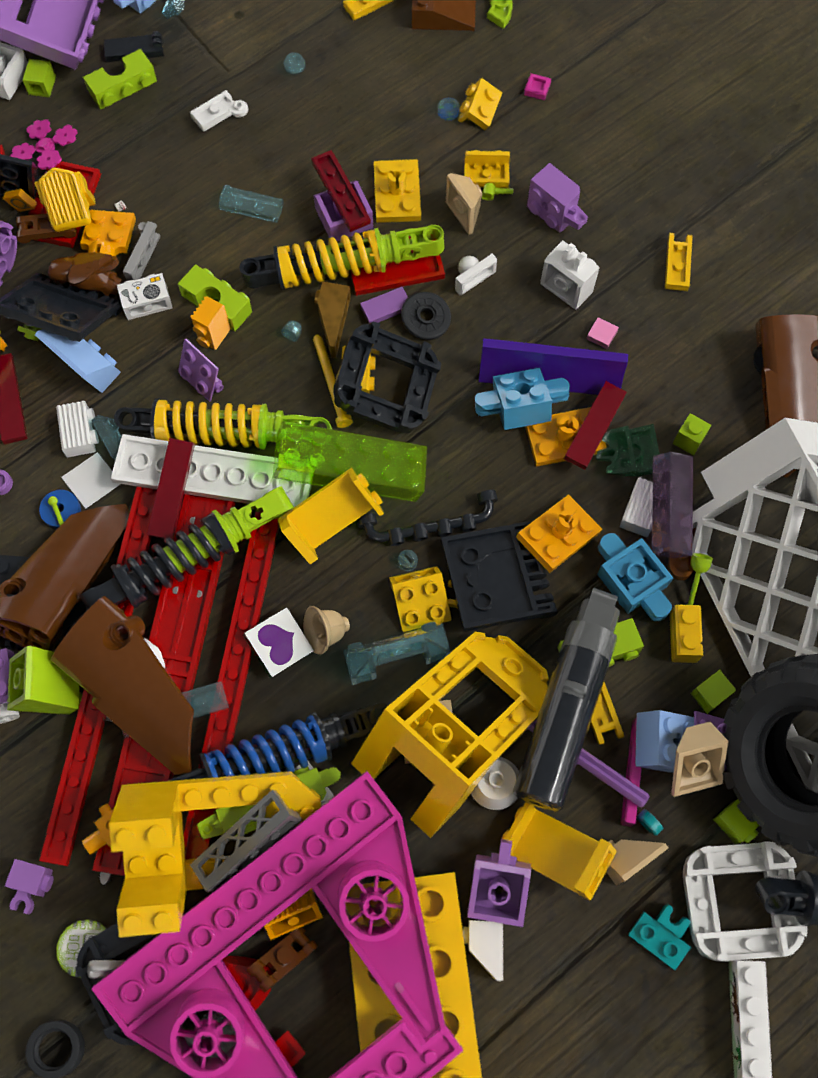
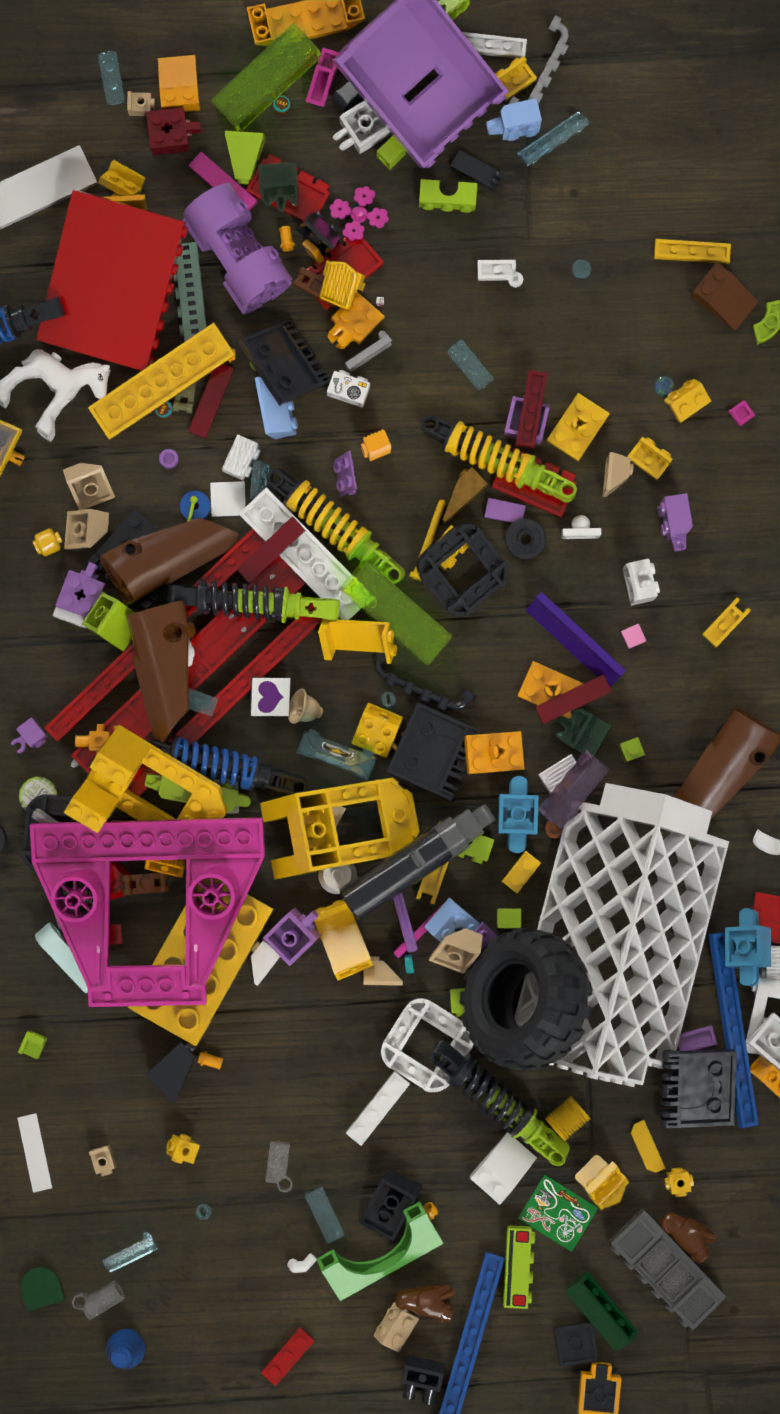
camera: 30 degrees right, 15 degrees up
reddish brown animal [48,252,121,296] -> none
lime arch [178,264,252,331] -> none
dark grey fence [190,789,302,893] -> none
clear light blue hinge [281,321,302,341] -> none
dark azure brick [475,368,569,430] -> none
lime hand [482,183,513,201] -> none
teal plate [628,903,691,970] -> none
lime hinge [686,553,713,605] -> none

